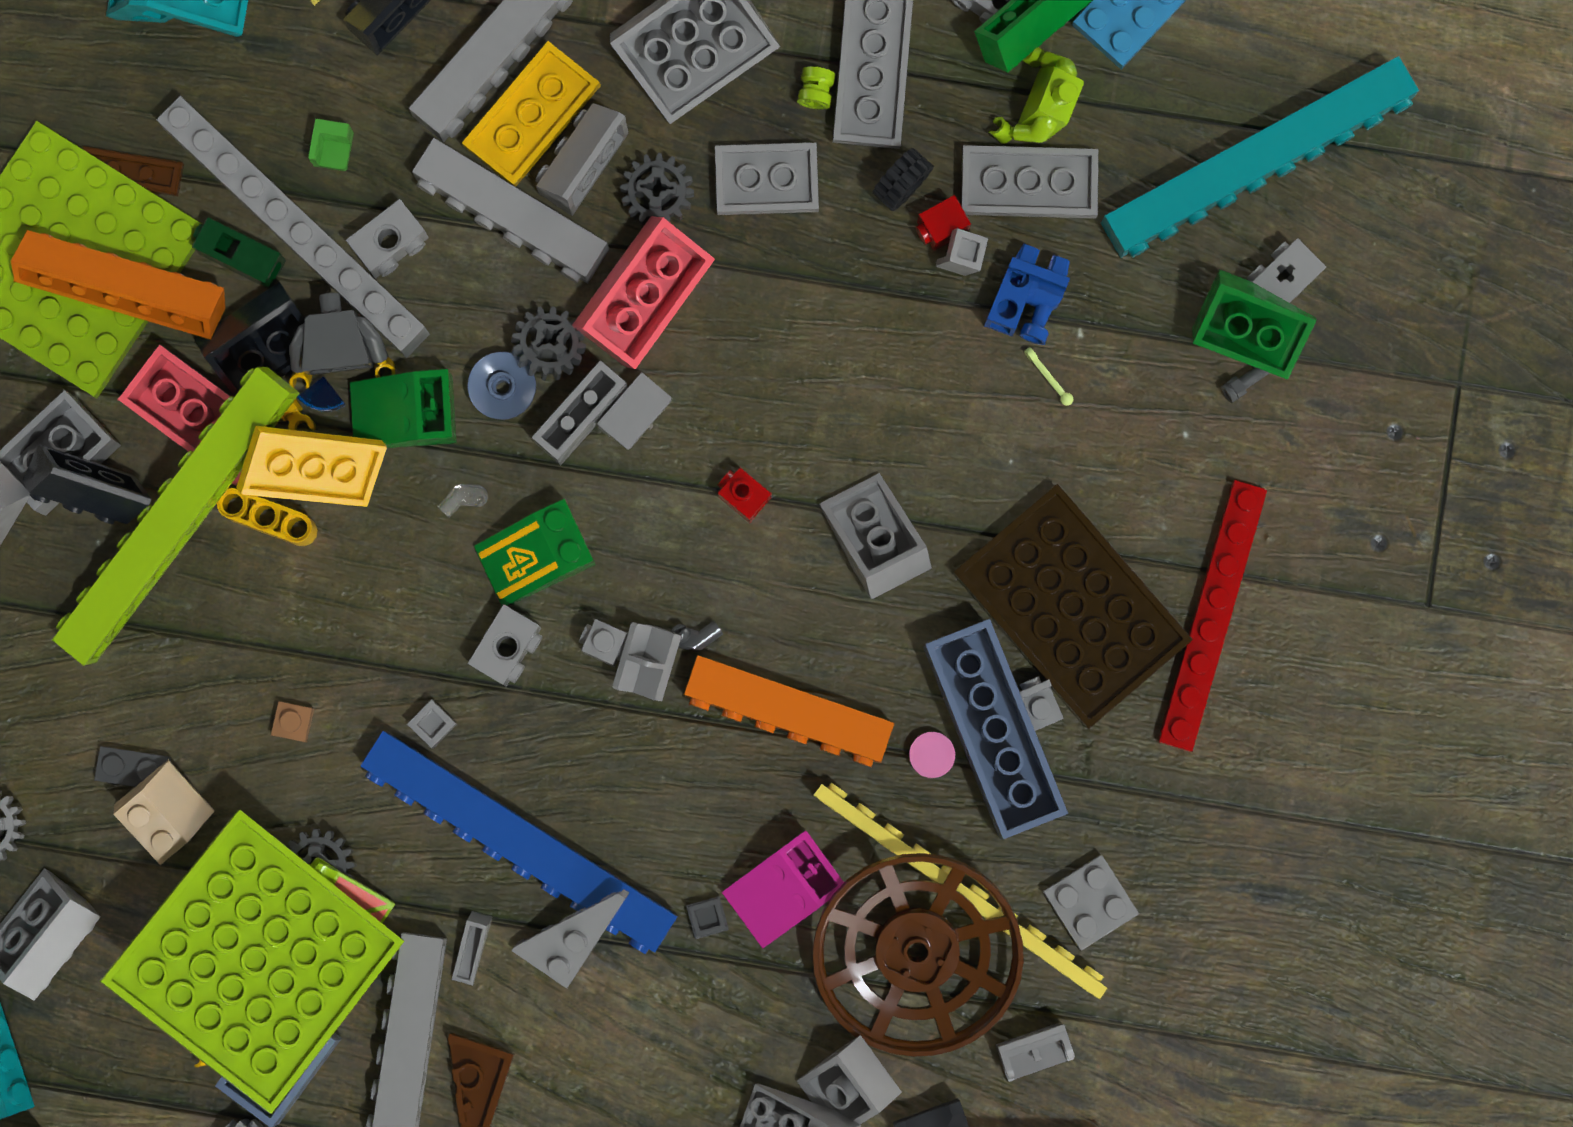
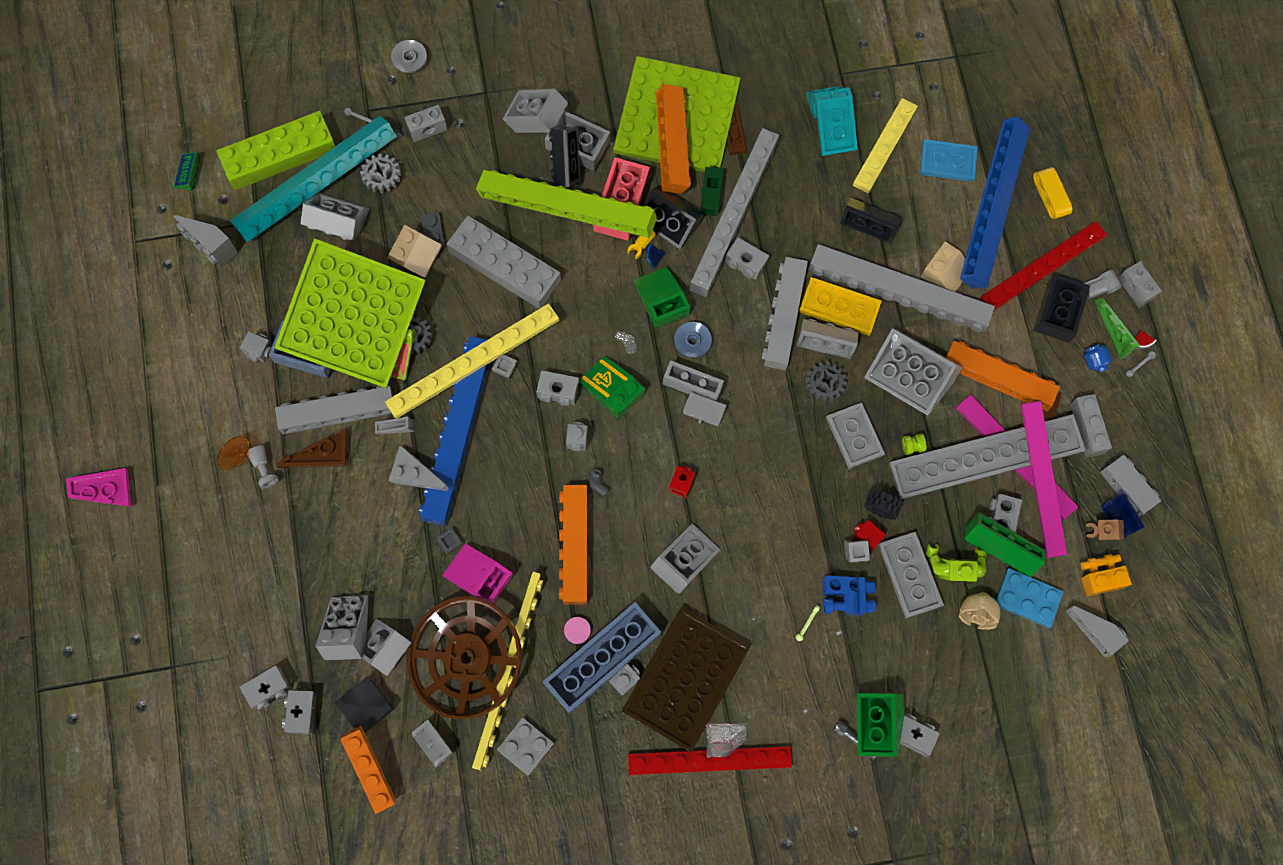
camera: 70 degrees right, 10 degrees down
yellow beam [217,488,318,546] -> none
yellow plate [236,426,387,507] -> none
medium nougat plate [271,701,314,743] -> none
dark grey torso [289,293,395,389] -> none
bright green panel [308,118,354,171] -> none
dark grey gear [511,306,586,381] -> none
coral brick [572,216,715,369] -> none
light grey panel [613,622,682,701] -> none
teal brick [1101,56,1419,258] -> none
none -> light yellow plate [385,303,559,419]
none -> light grey brick [446,216,561,309]
none -> clear slope [705,724,747,757]
none -> tan cylinder [959,592,1000,629]

